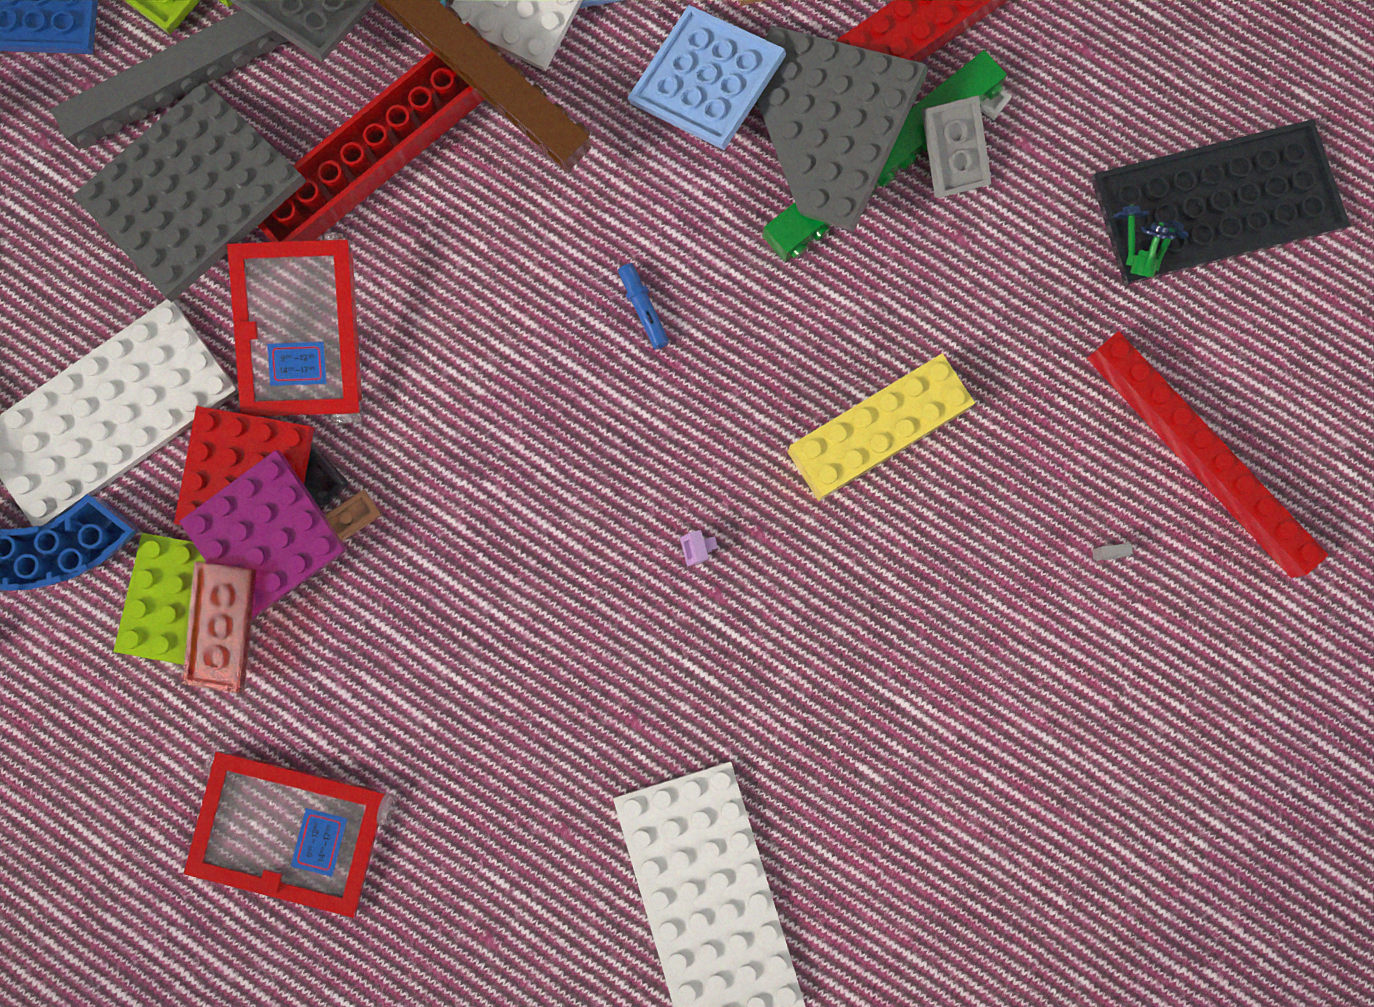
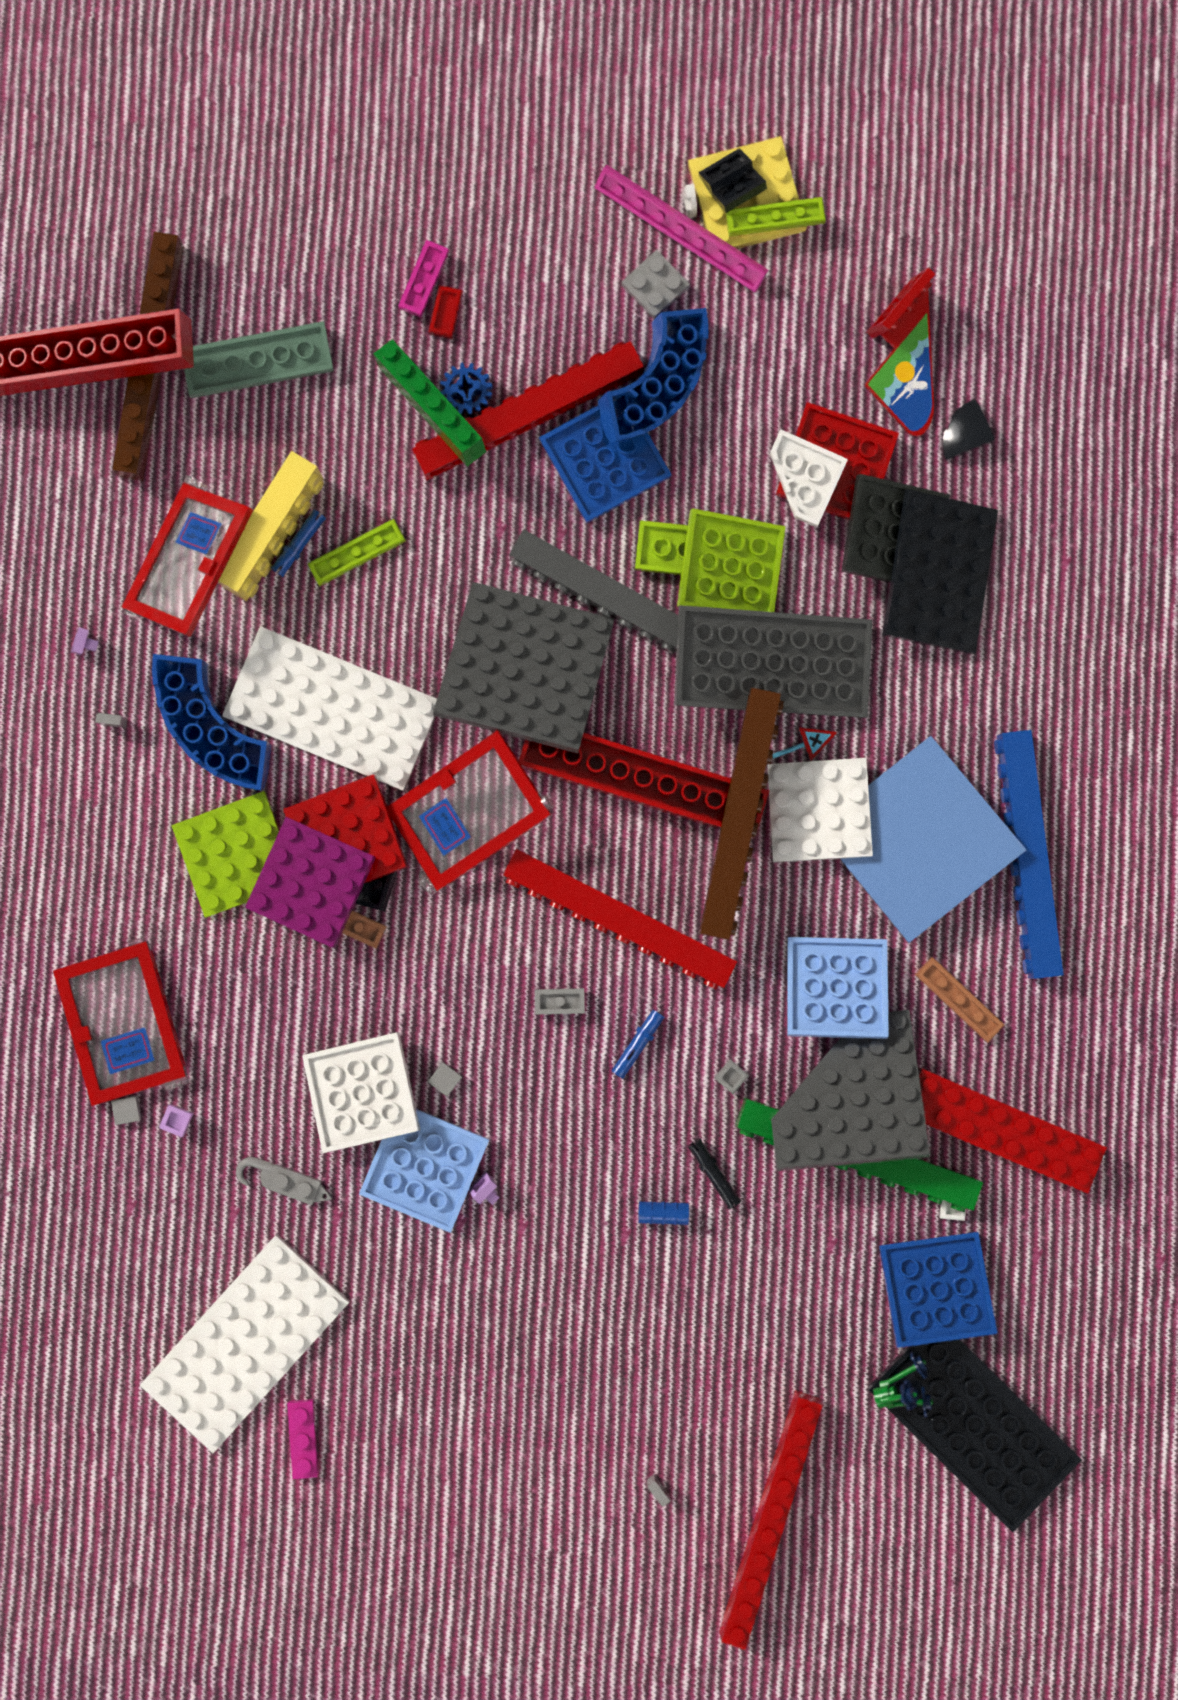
camera: 55 degrees right, 5 degrees up
clear red tile [182,561,257,693] -> none
light yellow brick [787,353,975,501] -> none
light grey plate [921,96,992,198] -> none
none -> light grey tile [111,1095,142,1125]
none -> lavender tile [159,1104,194,1137]
none -> light grey plate [236,1157,332,1205]
none -> dark pink plate [287,1399,319,1479]
none -> white plate [302,1032,420,1153]
none -> light blue plate [359,1108,490,1233]
none -> light grey tile [428,1062,463,1097]
none -> red brick [503,849,737,990]
none -> light grey plate [535,988,585,1015]
none -> blue axle [638,1201,689,1225]
none -> black pin [687,1138,742,1210]
none -> light grey tile [714,1059,749,1094]
none -> blue plate [879,1232,998,1348]

